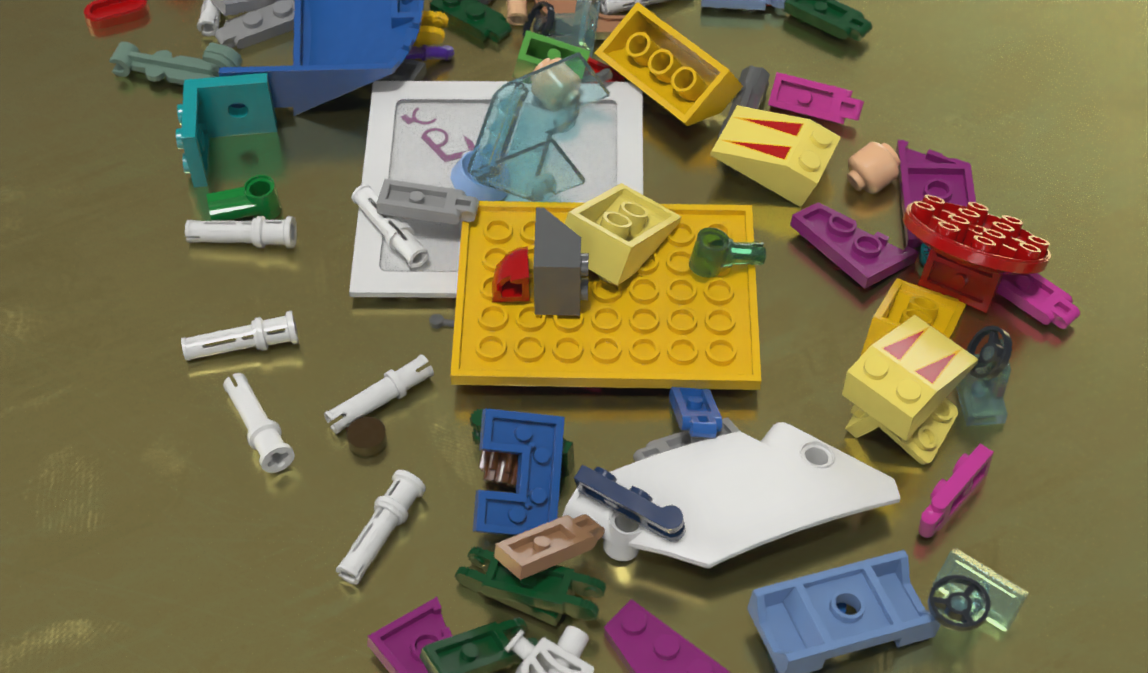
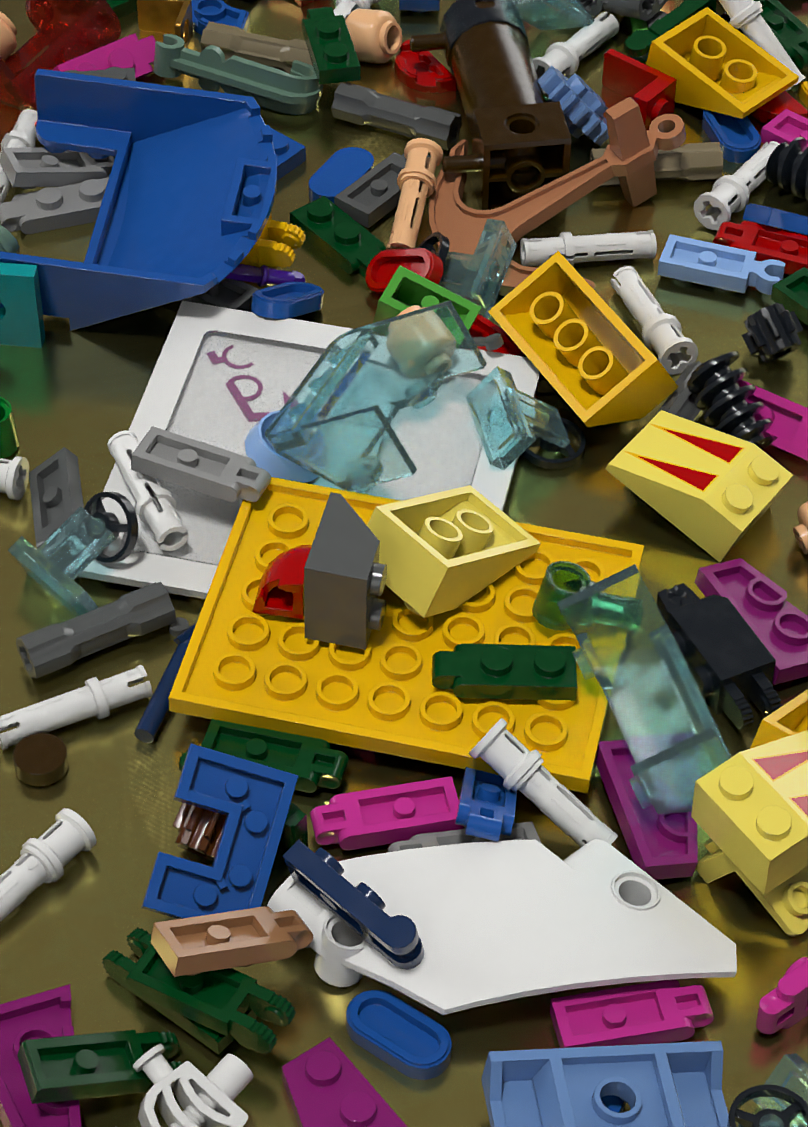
camera: 10 degrees right, 5 degrees down
none -> clear light blue piece [8,492,138,616]
none -> dark grey axle [16,582,176,679]
none -> dark grey hinge [29,447,84,567]
none -> dark blue piece [134,622,197,743]
none -> dark green hinge [201,719,349,793]
none -> blue tile [251,282,324,319]
none -> dark pink hinge [310,776,464,850]
none -> blue tile [346,990,452,1080]
none -> red tile [365,248,443,296]
none -> dark green hinge [432,644,577,701]
none -> clear light blue piece [466,366,586,470]
none -> white pin [468,718,618,847]
none -> dark pink hinge [550,979,714,1048]
none -> clear light blue windscreen [557,564,732,814]
none -> magenta wing [595,734,698,880]
none -> white pin [610,266,699,375]
none -> black hinge [656,583,782,730]
none -> black piece [687,351,778,449]
none -> black gear [742,303,804,363]

